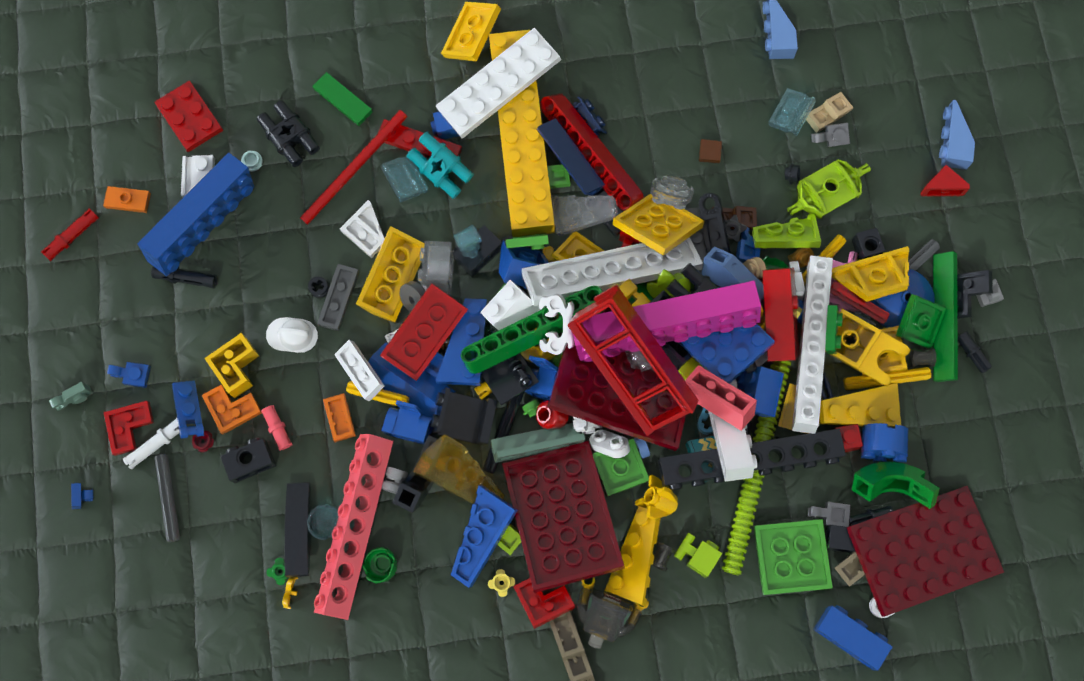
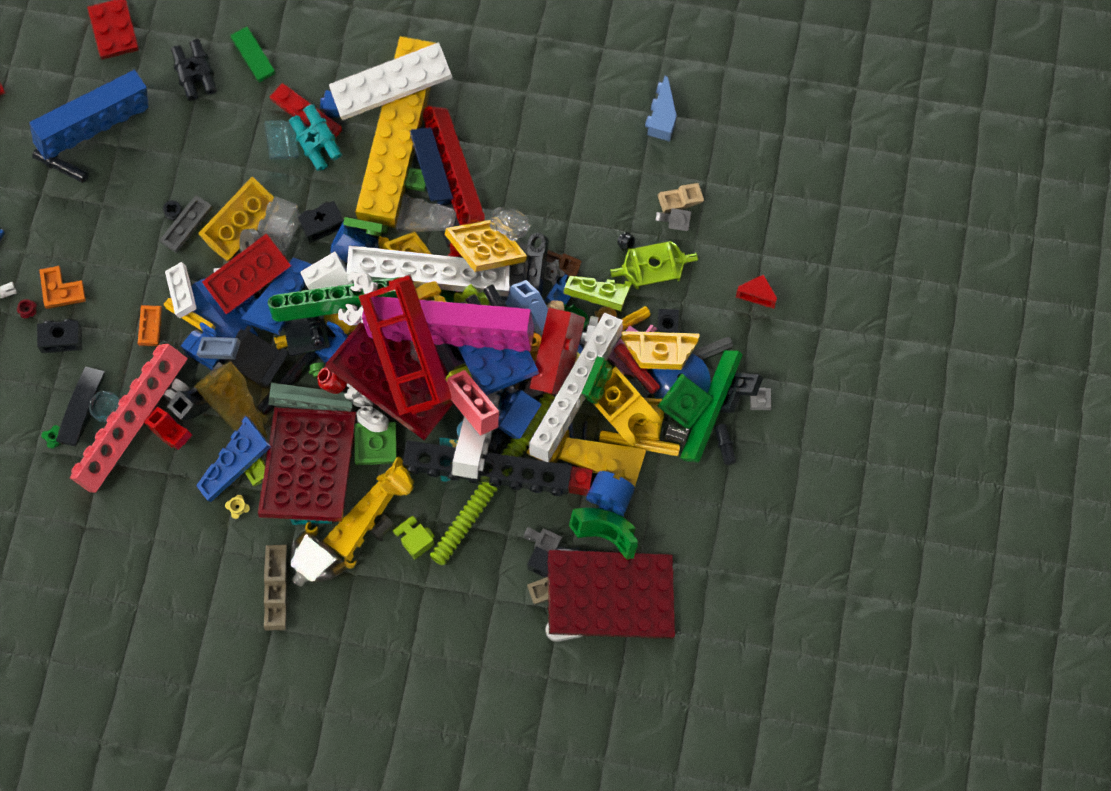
camera: 15 degrees right, 5 degrees down
orange plate [103,186,151,213] -> none
blue plate [172,381,204,439] -> none
white plate [181,155,215,197] -> none
yellow brick [204,333,259,398] -> none
light aqua plate [241,151,263,172] -> none
coral pin [261,405,293,451] -> none
white piece [266,317,318,353] -> none
yellow piece [282,577,298,609] -> none
red piece [300,110,407,225] -> none
white wing [340,200,384,258] -> none
green hair [362,547,398,583] -> none
yellow plate [441,2,501,61] -> none
clear light blue piece [453,225,482,259] -> none
red plate [513,578,575,629] -> none
dark blue hinge [572,96,607,137] -> none
medium blue tile [634,438,650,459] -> none
reddish brown tile [699,139,722,163] -> none
bright green plate [753,519,833,595] -> none
clear light blue plate [769,88,816,136] -> none
blue brick [813,605,892,671] -> none
medium blue slope [939,100,975,170] -> none
none -> red brick [144,407,192,450]
none -> sand blue tile [196,337,241,359]

